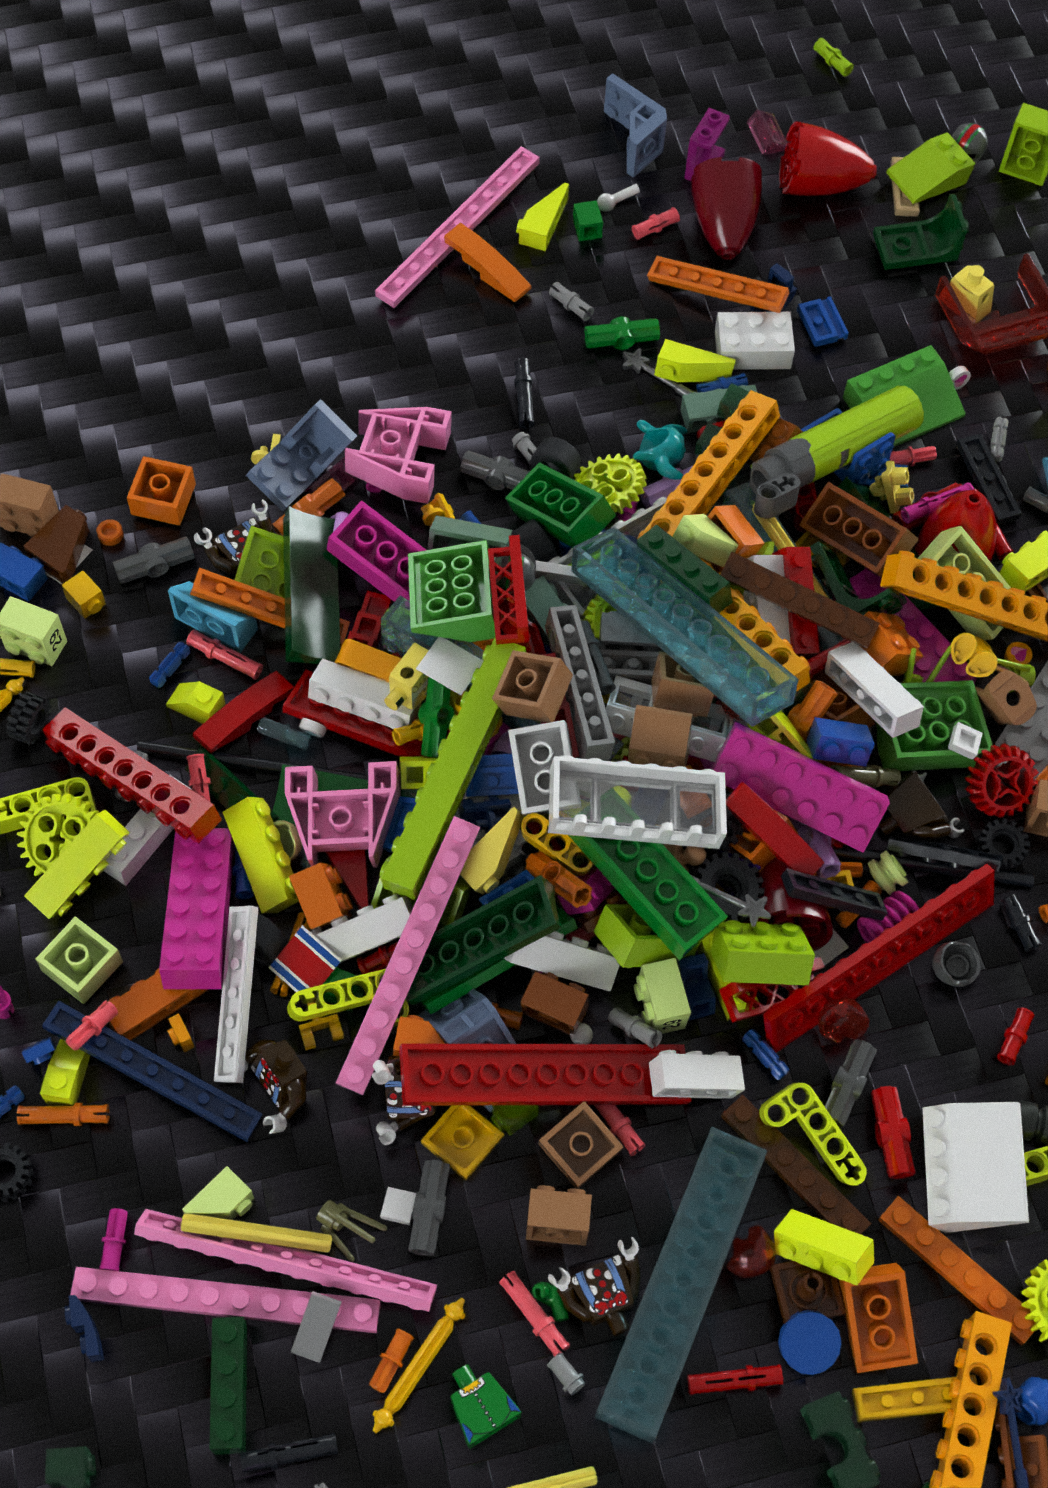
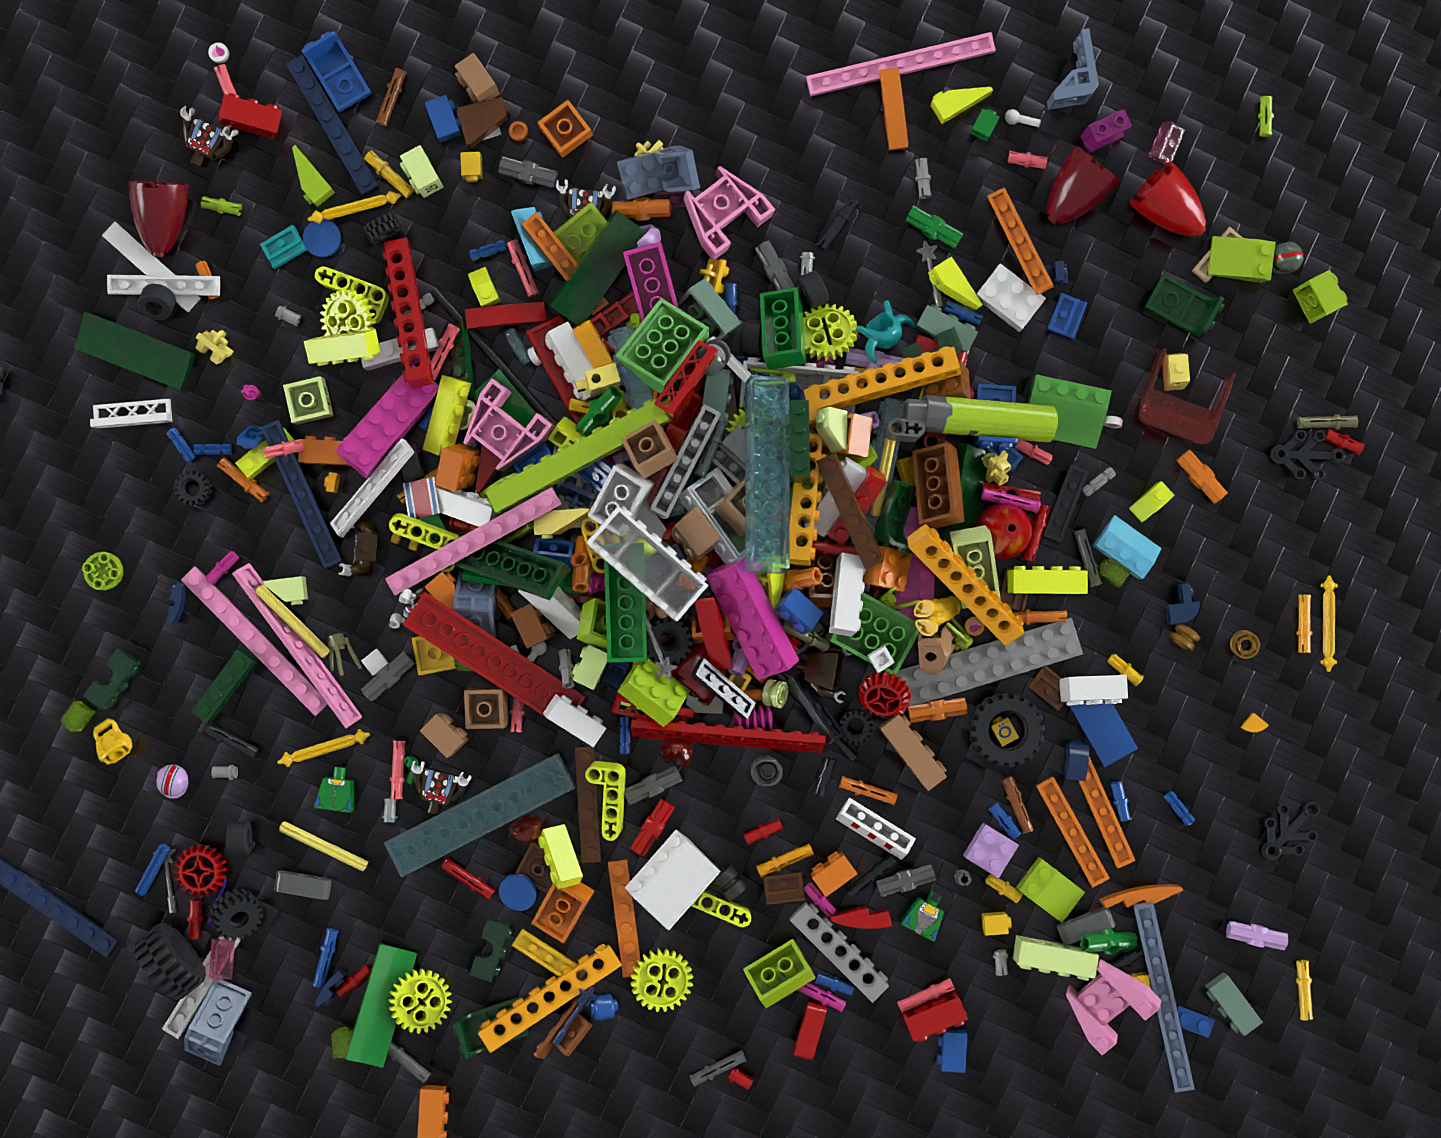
camera: 45 degrees right, 25 degrees up
light grey tile [291,1291,342,1363] -> none
orange axle [369,1329,414,1393] -> none
white sticker [416,637,483,695] -> none

